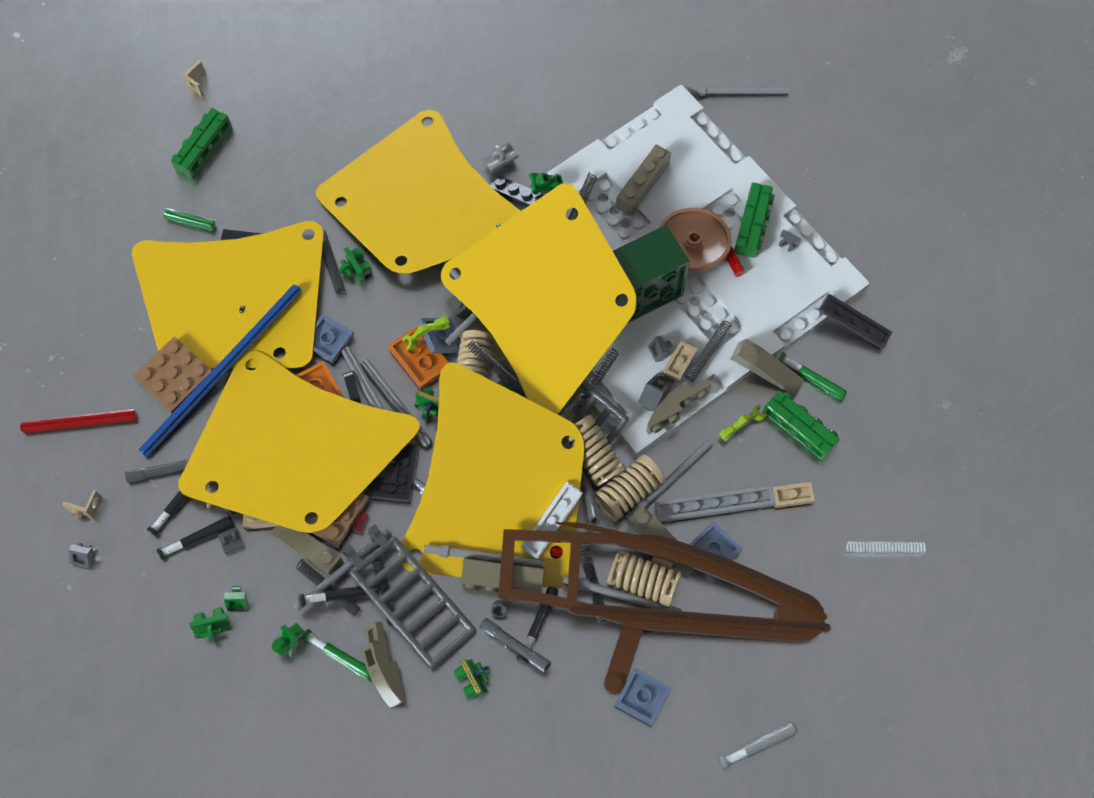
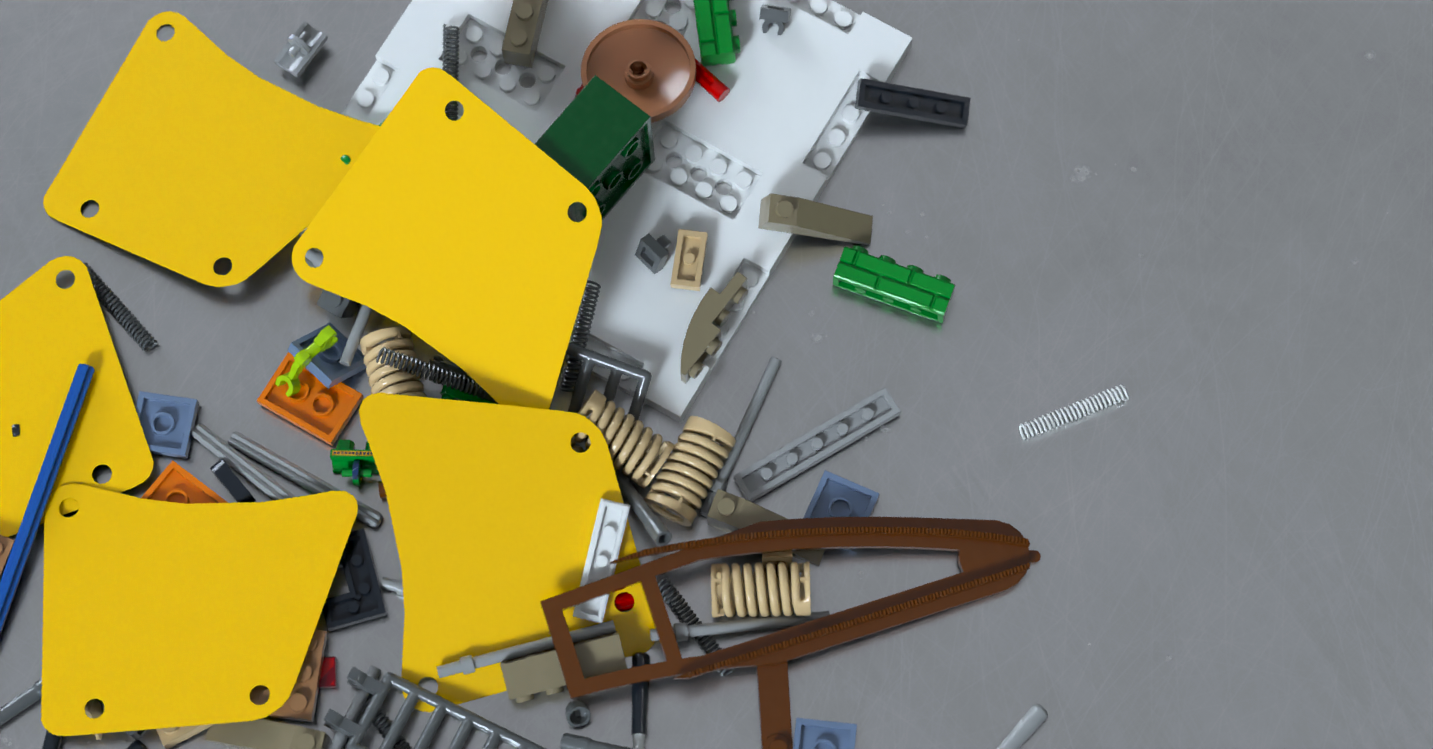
camera: 20 degrees left, 5 degrees up
green hips [339,247,372,283] -> none
plate [490,176,545,208] -> none
green hips [529,172,563,194] -> none
dark grey slope [637,373,675,412] -> none
dark grey piece [685,320,732,383] -> none
lime piece [719,405,767,441] -> none
tan plate [772,482,815,508] -> none
green piece [778,352,847,400] -> none

